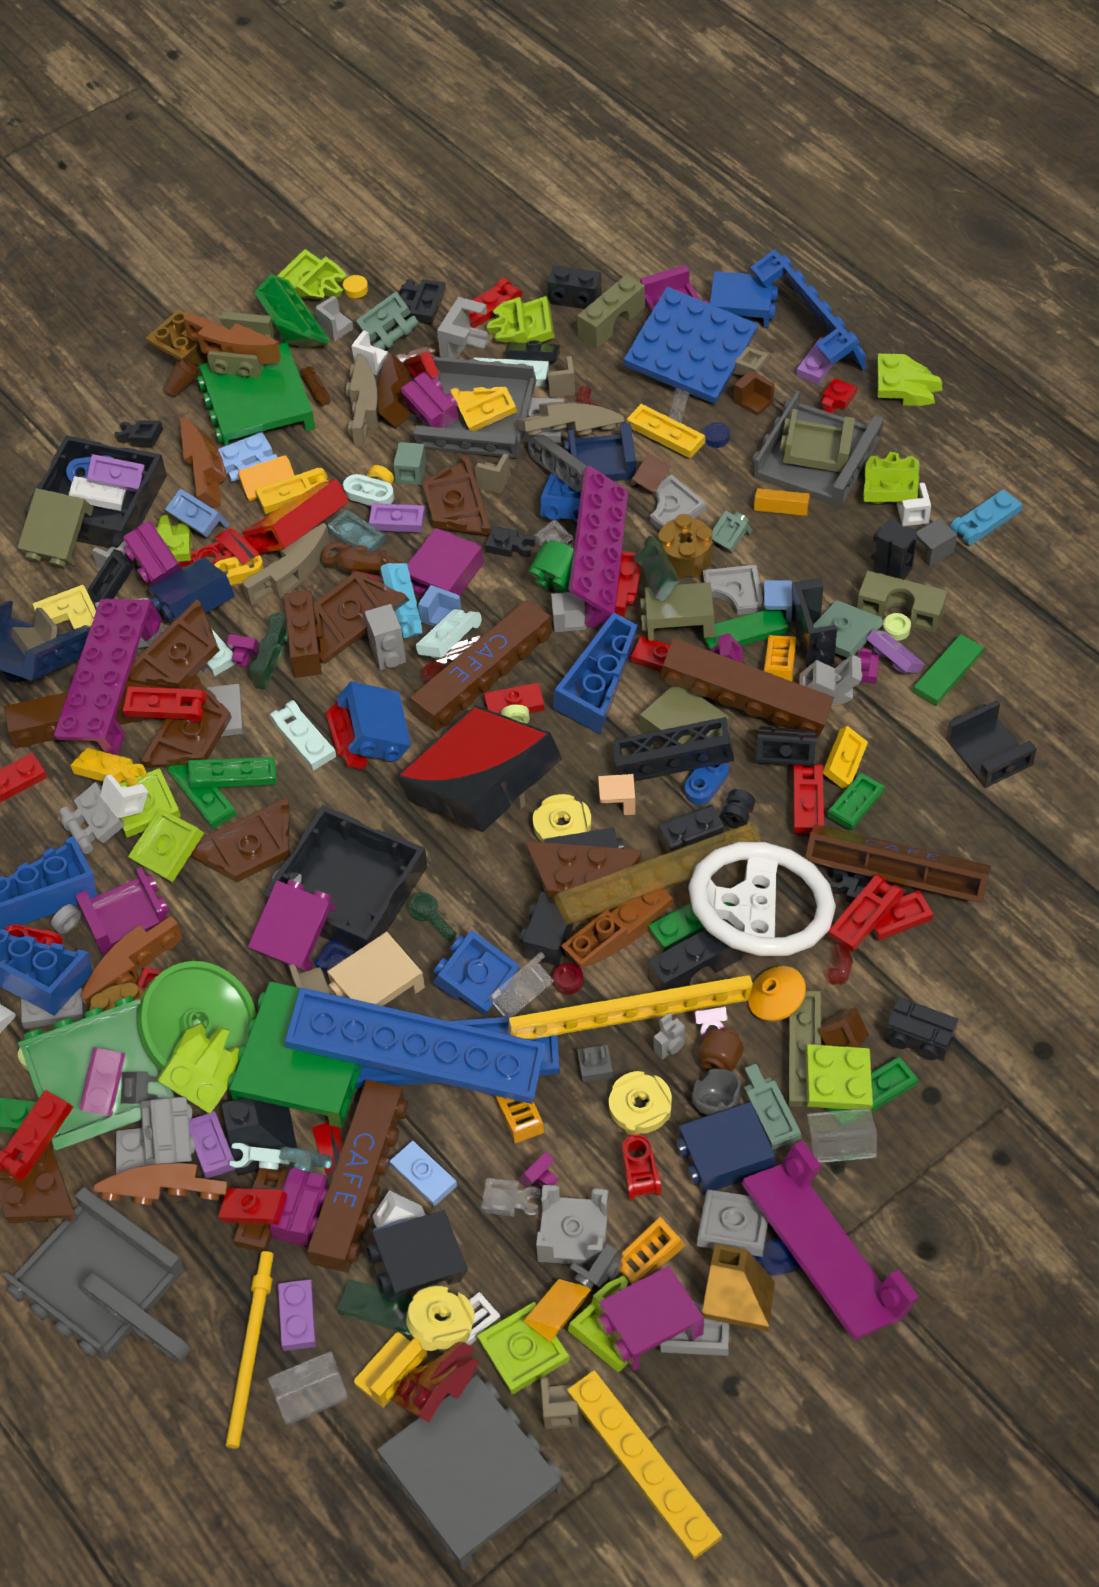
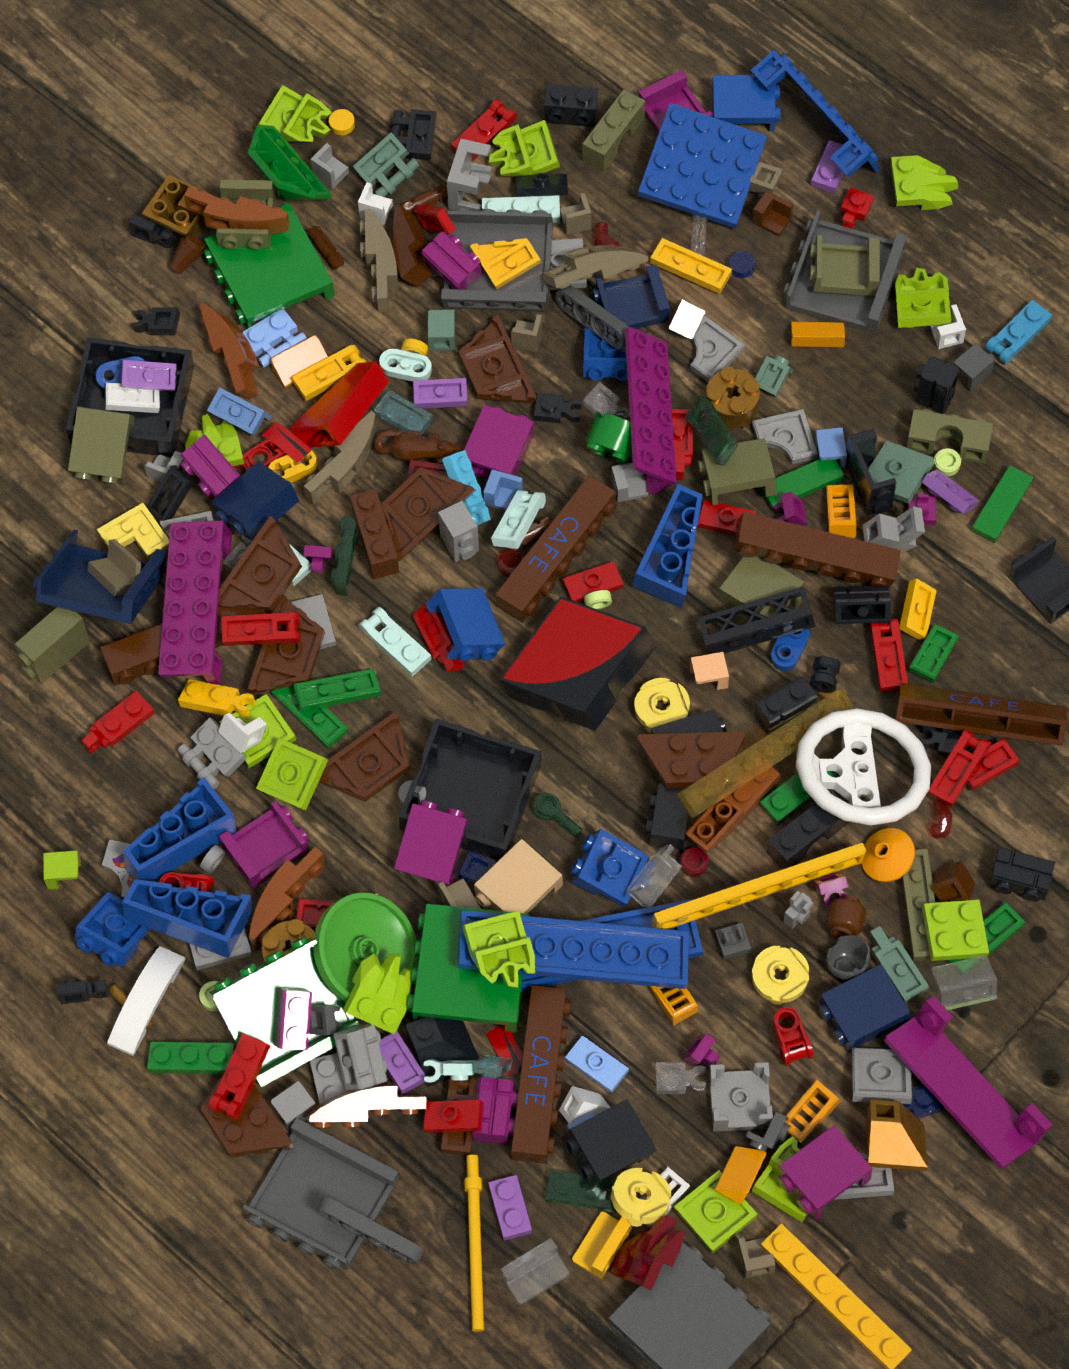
camera: 10 degrees left, 10 degrees up
none -> black plate [129,214,175,248]
none -> light grey panel [271,1081,316,1132]
none -> lime plate [462,910,535,988]

